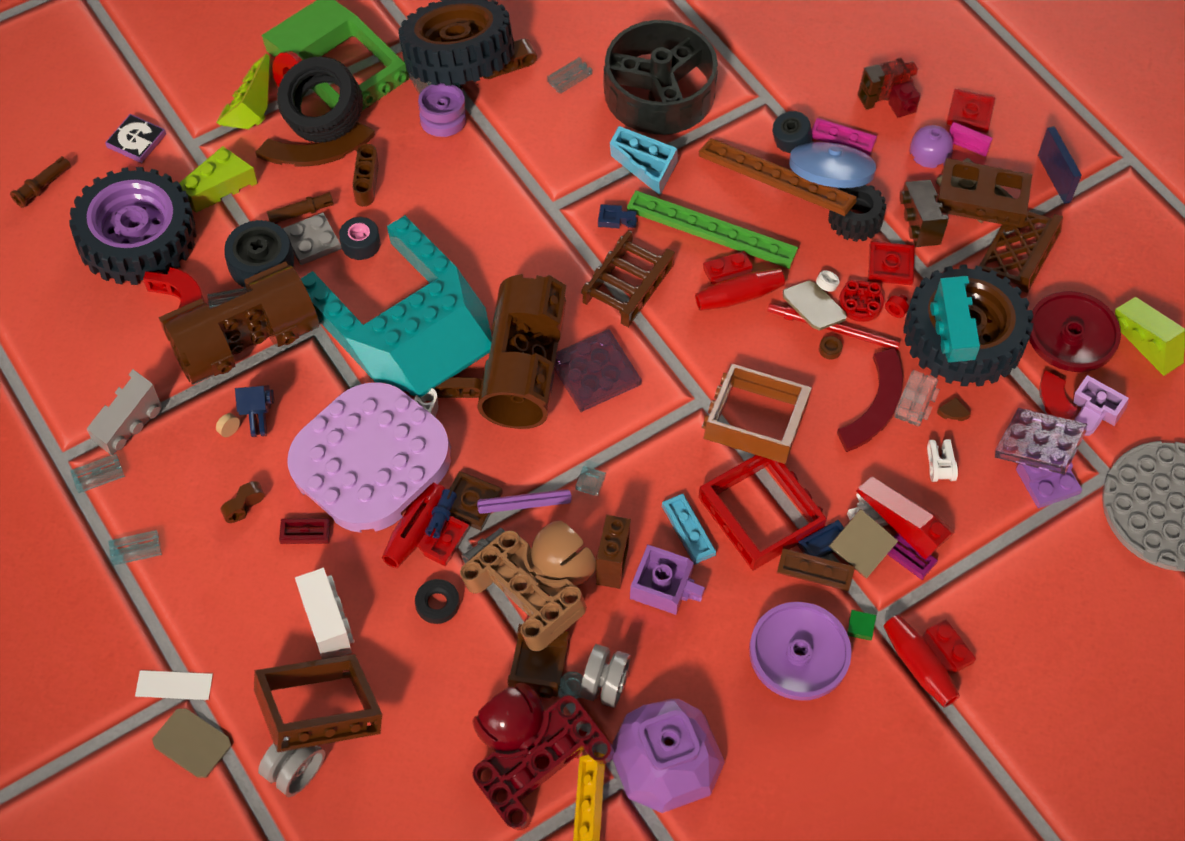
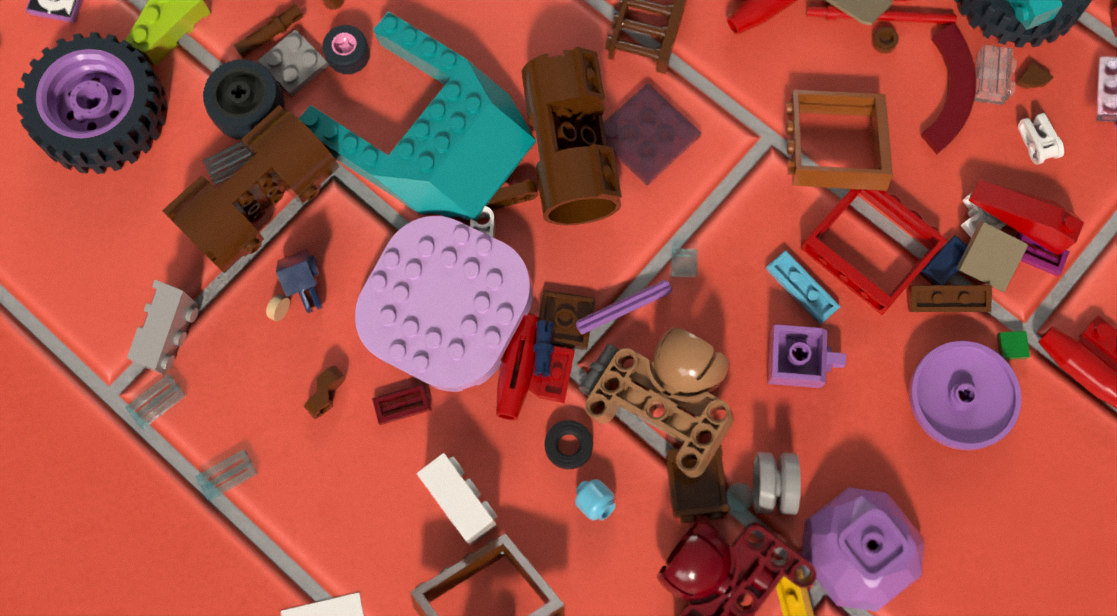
camera: 10 degrees left, 15 degrees up
red arch [143,267,205,309] -> none
reddish brown window [596,515,631,589] -> none
none -> medium azure head [575,479,616,520]

